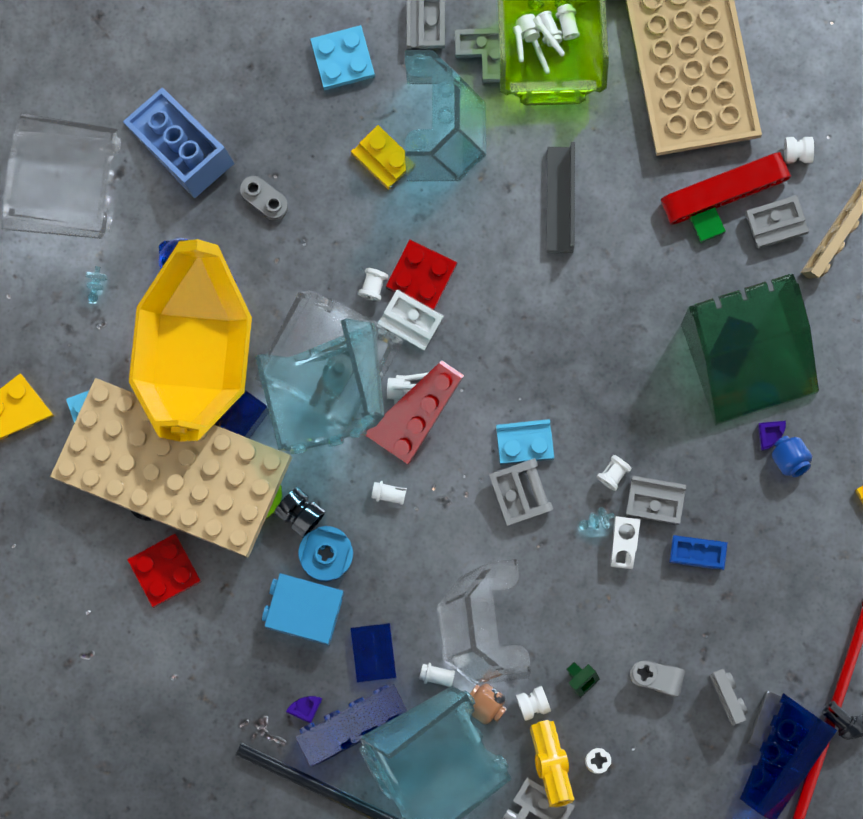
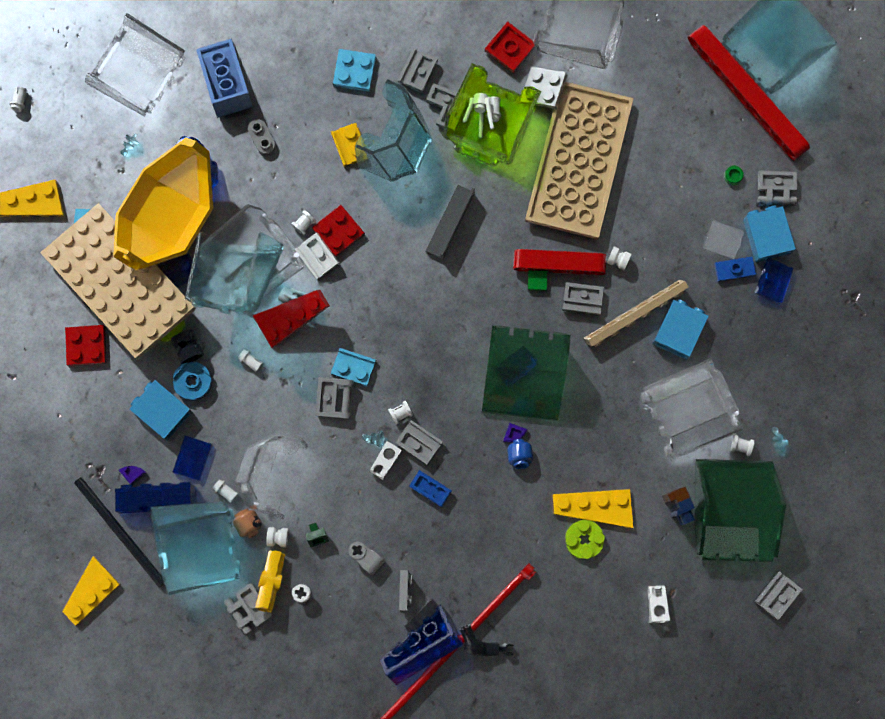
camera: 20 degrees right, 0 degrees up
white pin [555,4,580,40] -> none

